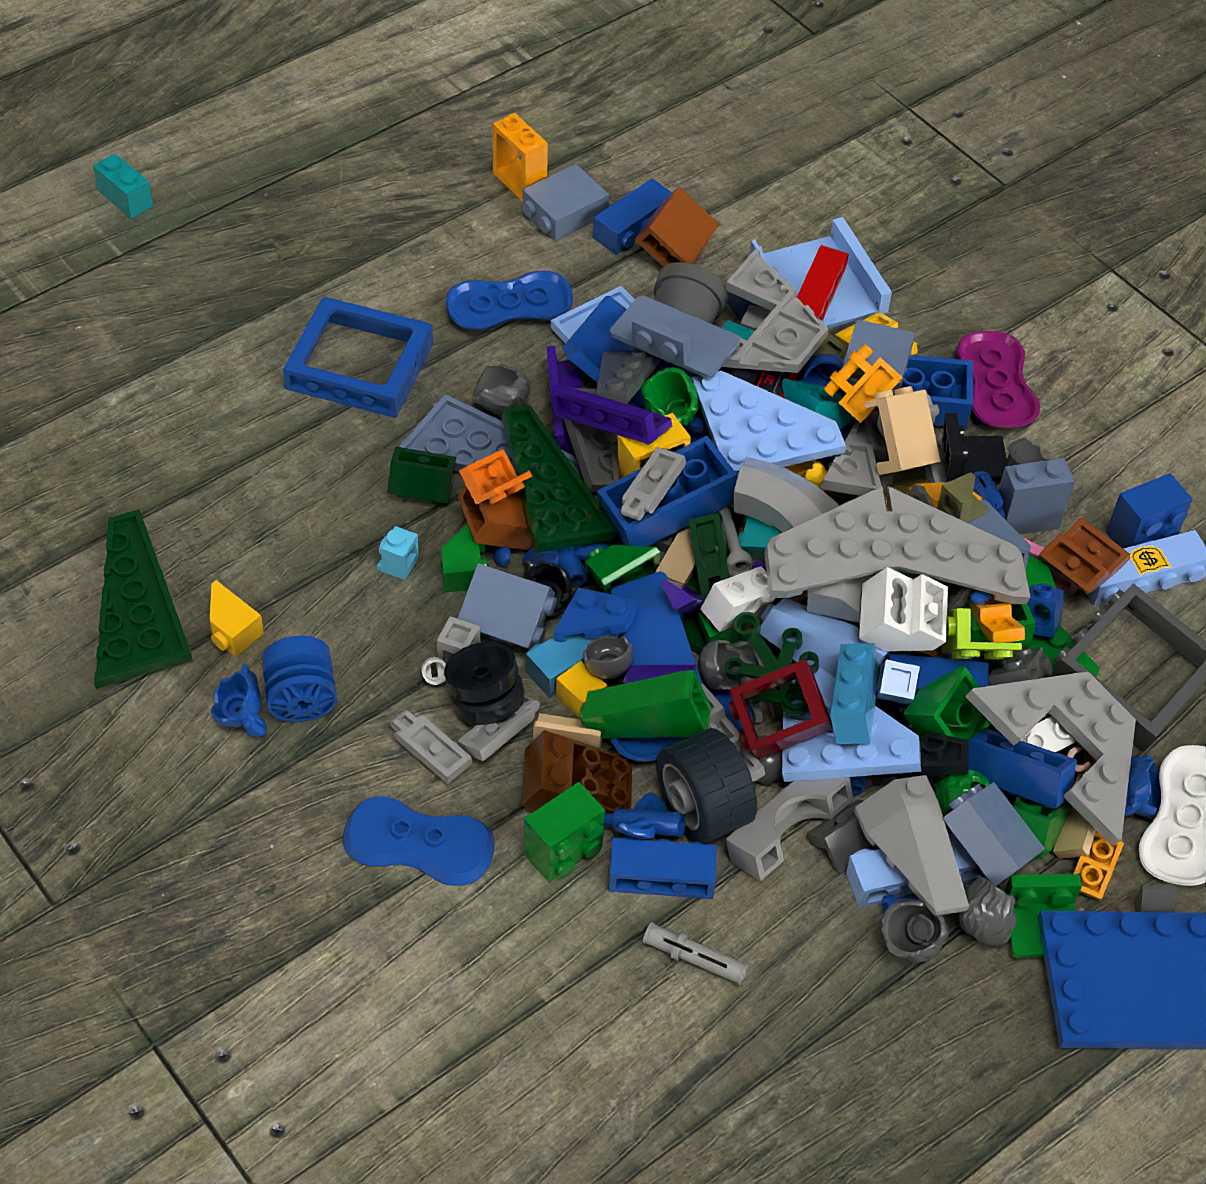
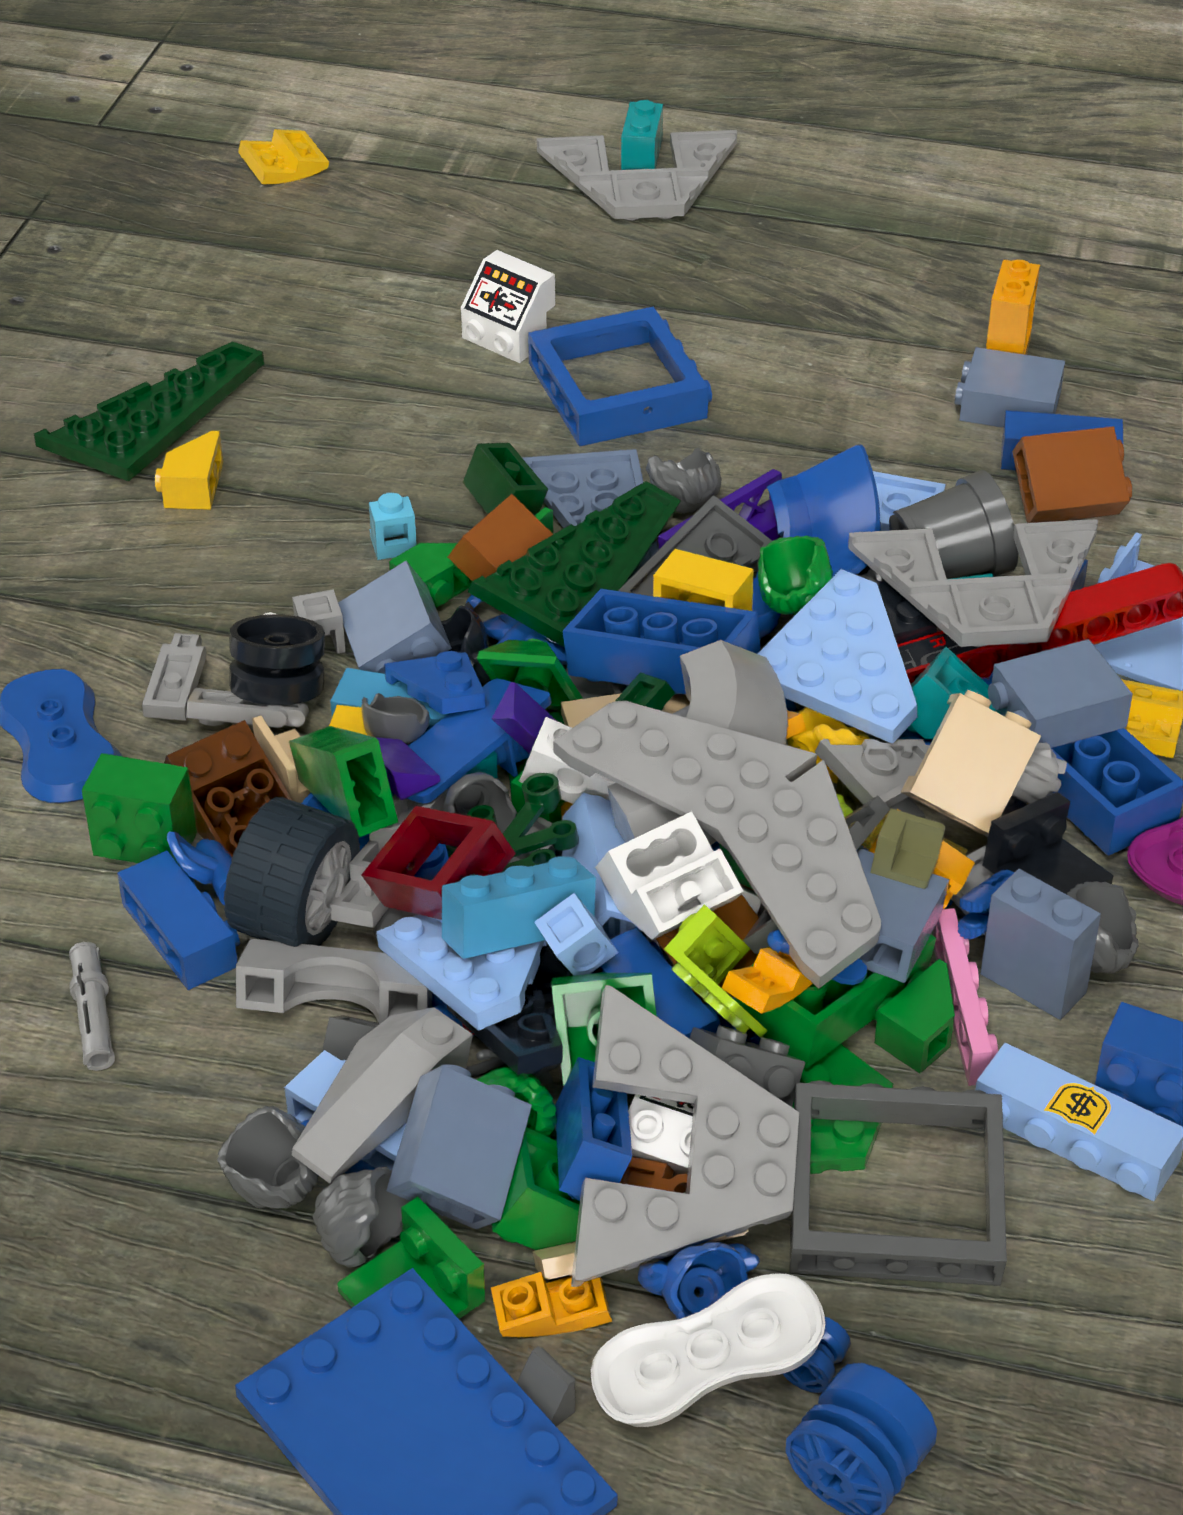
camera: 55 degrees right, 10 degrees down
blue hair [211,663,268,738] -> none
blue wheel [261,635,337,722] -> none
blue plate [446,270,573,332] -> none
orange bracket [459,449,532,505] -> none
dark purple fence [549,383,672,445] -> none
dark grey wing [596,348,661,404] -> none
sand blue bracket [610,295,740,378] -> none
light grey hinge [621,447,686,521] -> none
light orange plate [823,343,903,423] -> none
blue brick [1027,584,1064,638] -> none
dark orange slope [1039,517,1130,595] -> none
none -> white piece [461,250,555,363]
none -> light grey wing [537,130,737,221]

